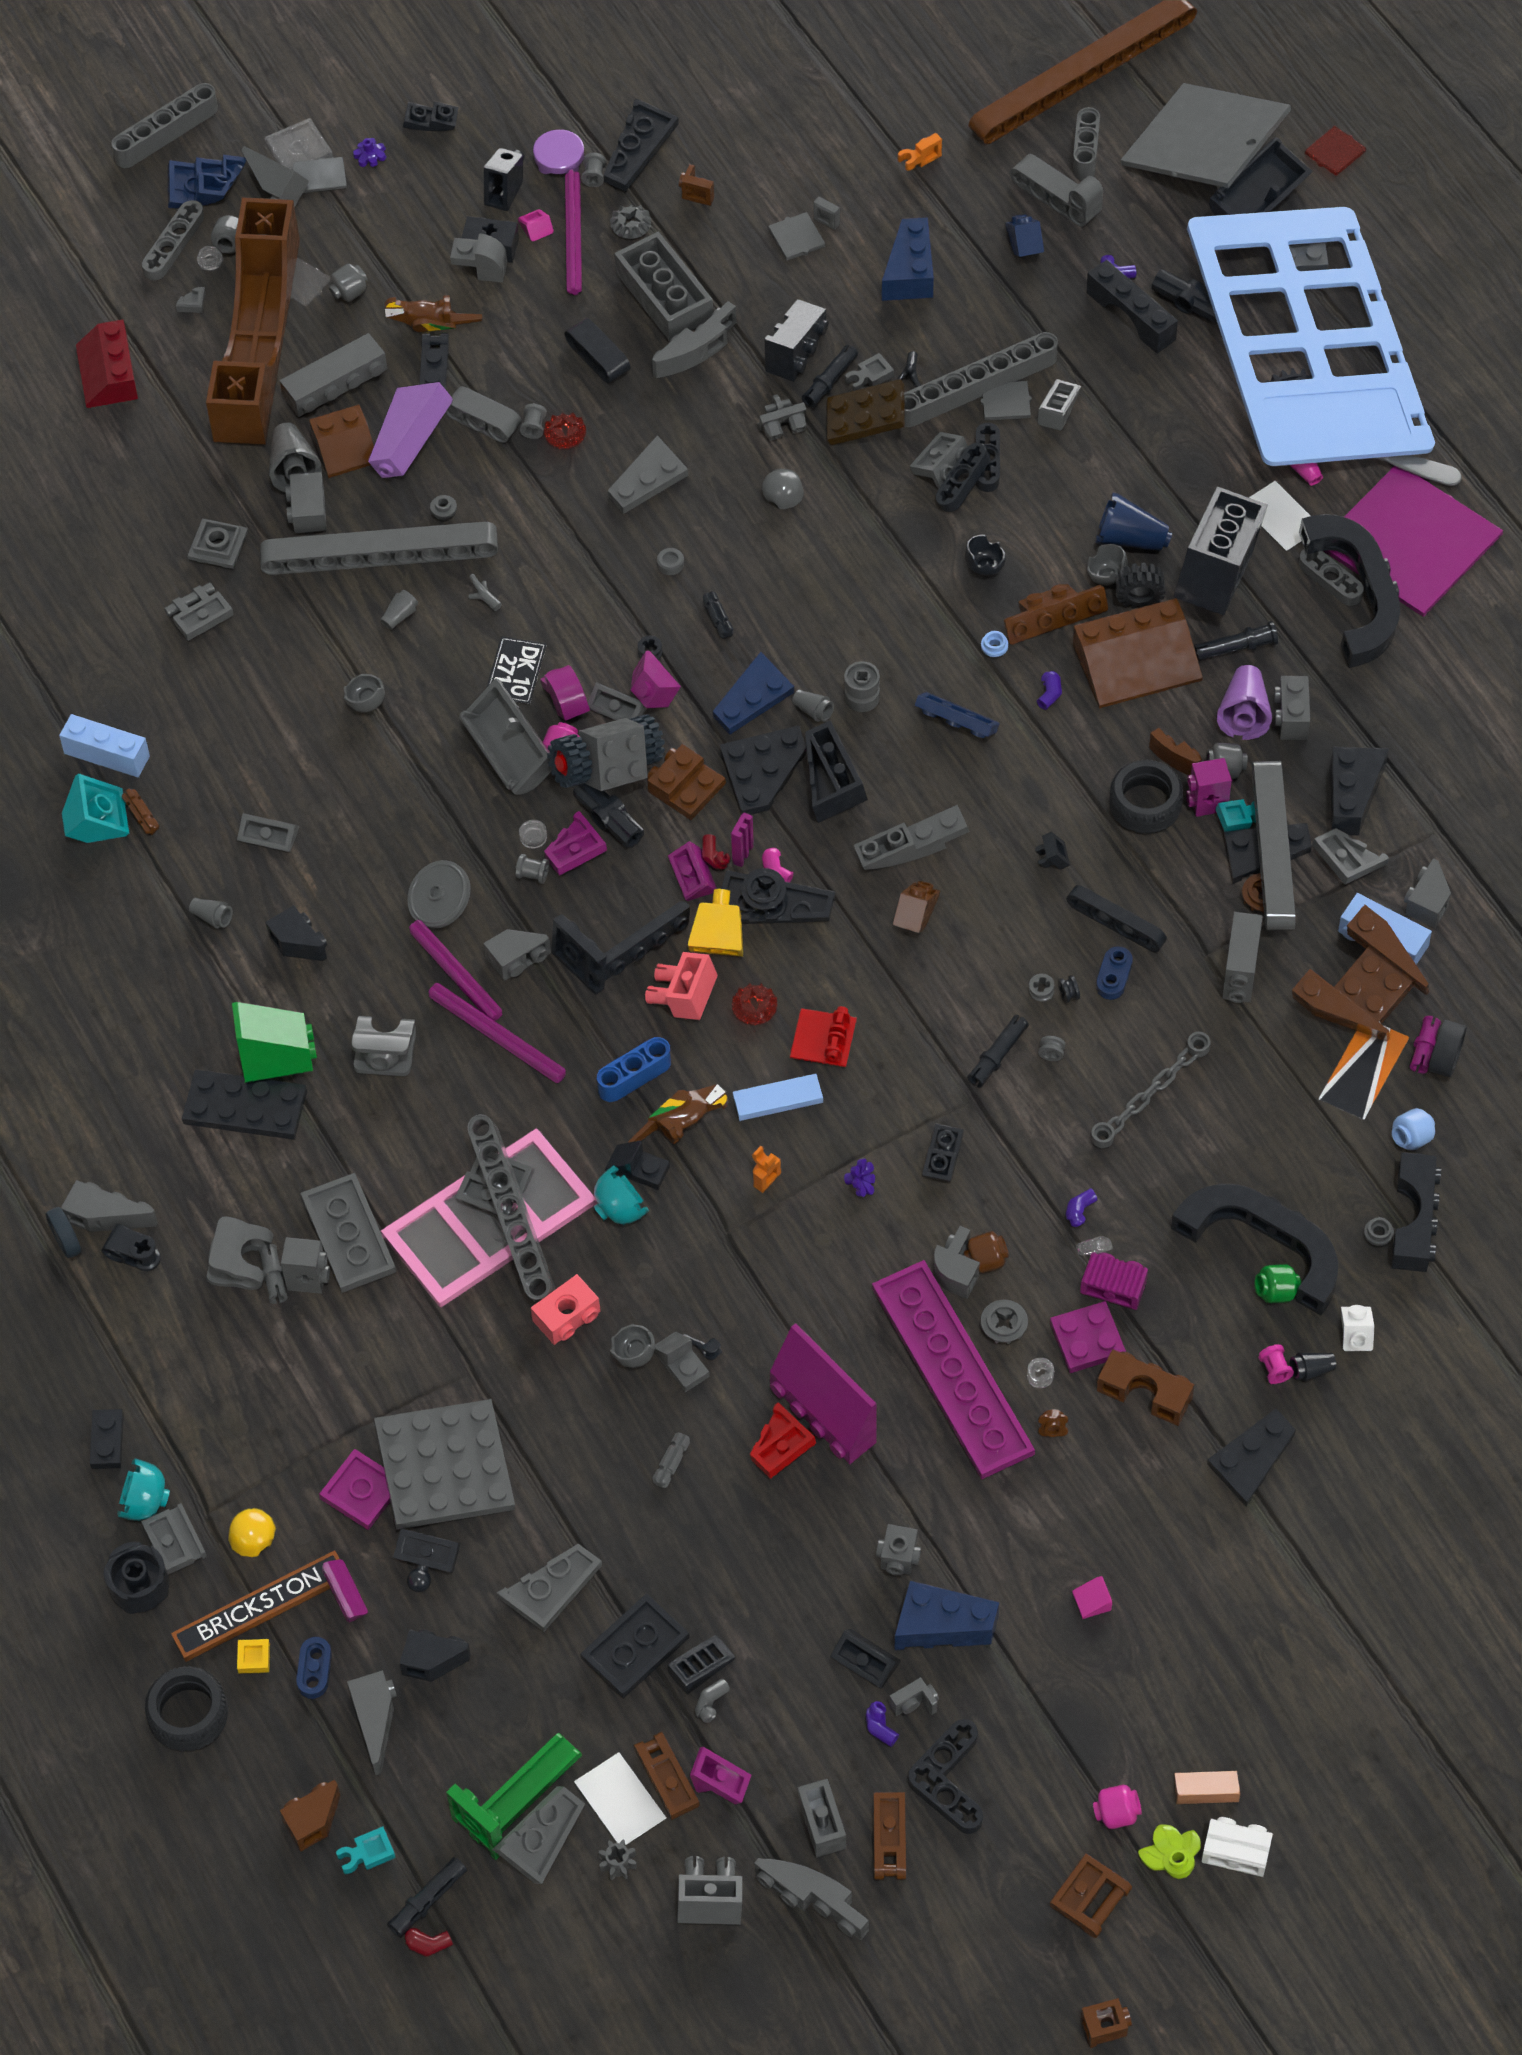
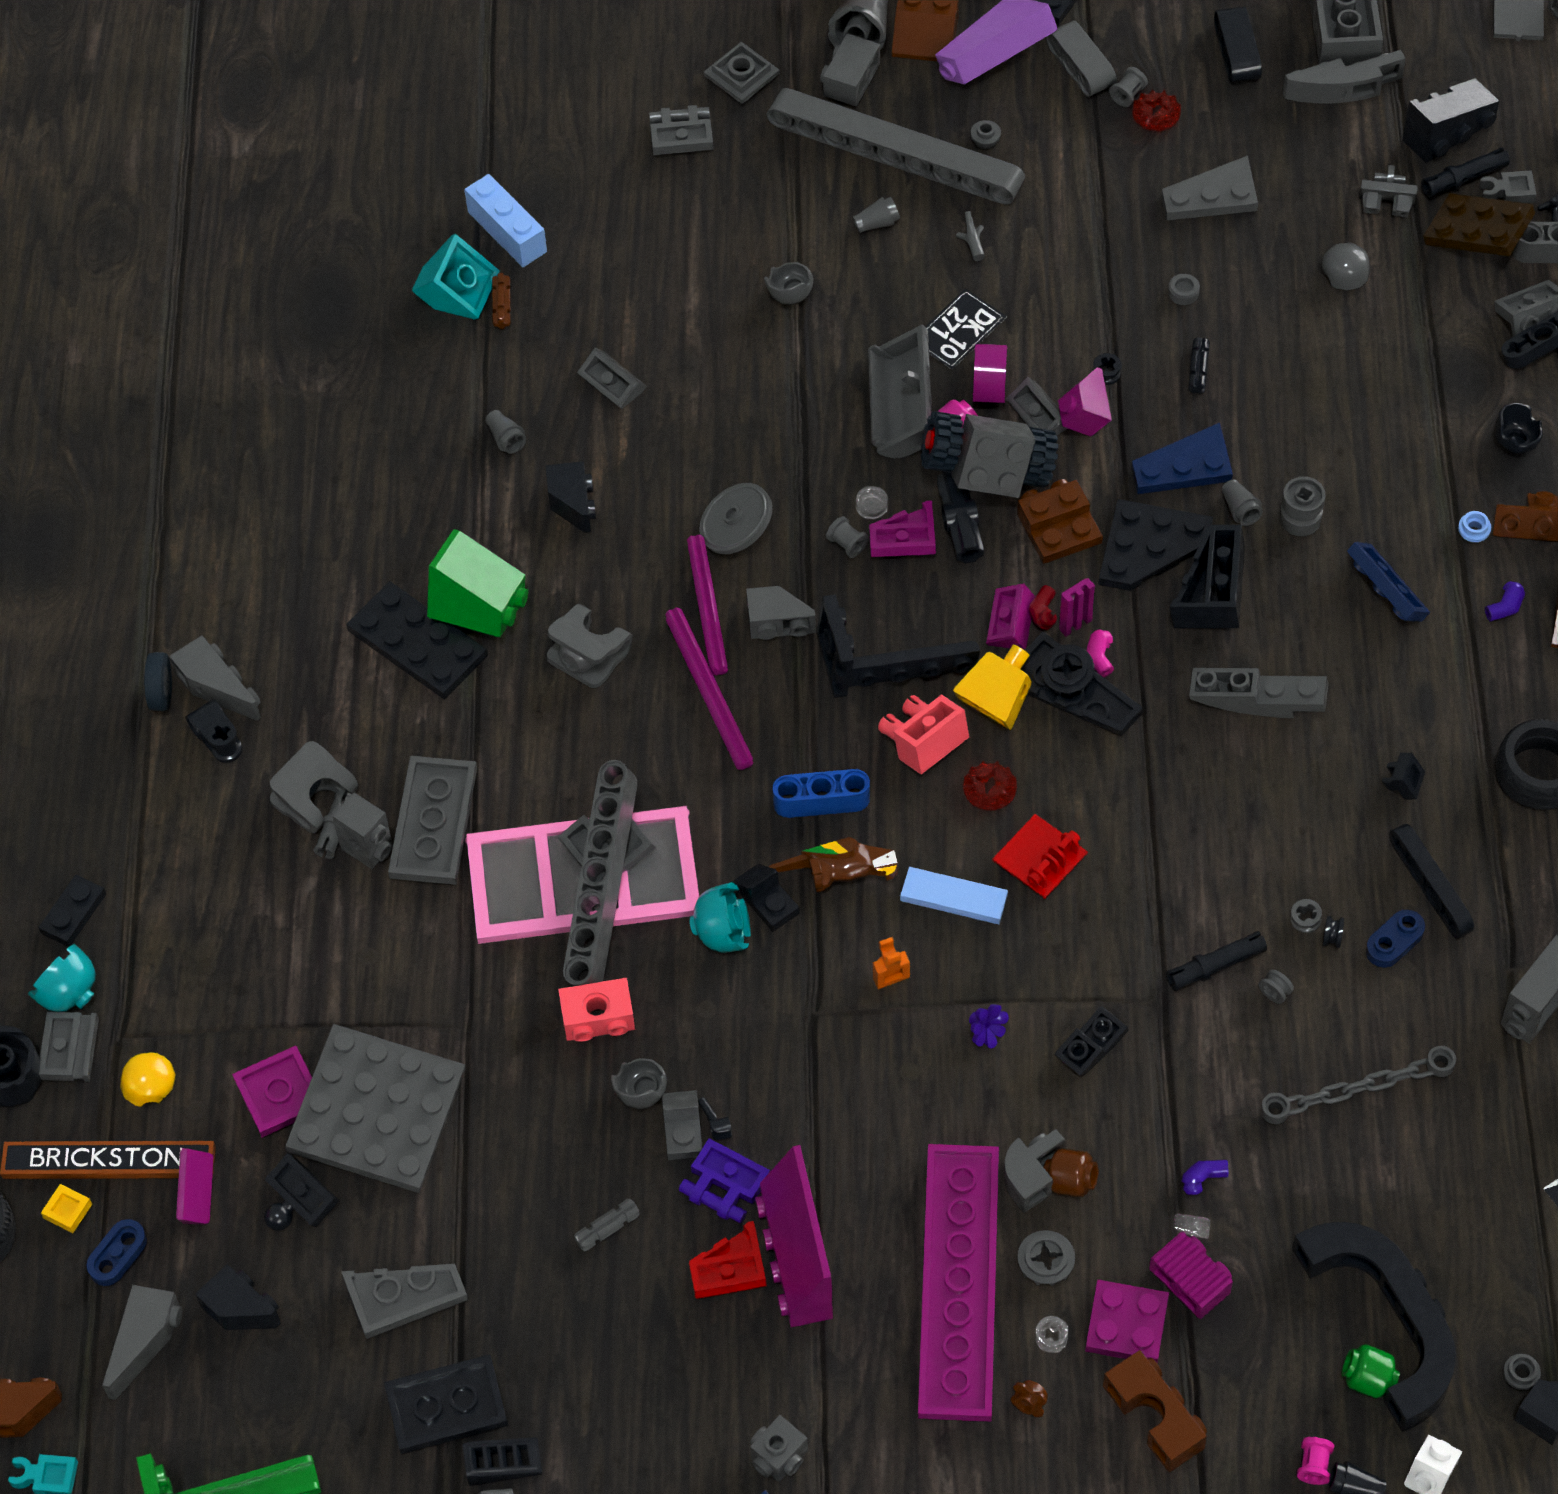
camera: 30 degrees right, 0 degrees up
reddish brown slope [893,881,940,933] -> none
none -> dark purple plate [679,1138,770,1224]

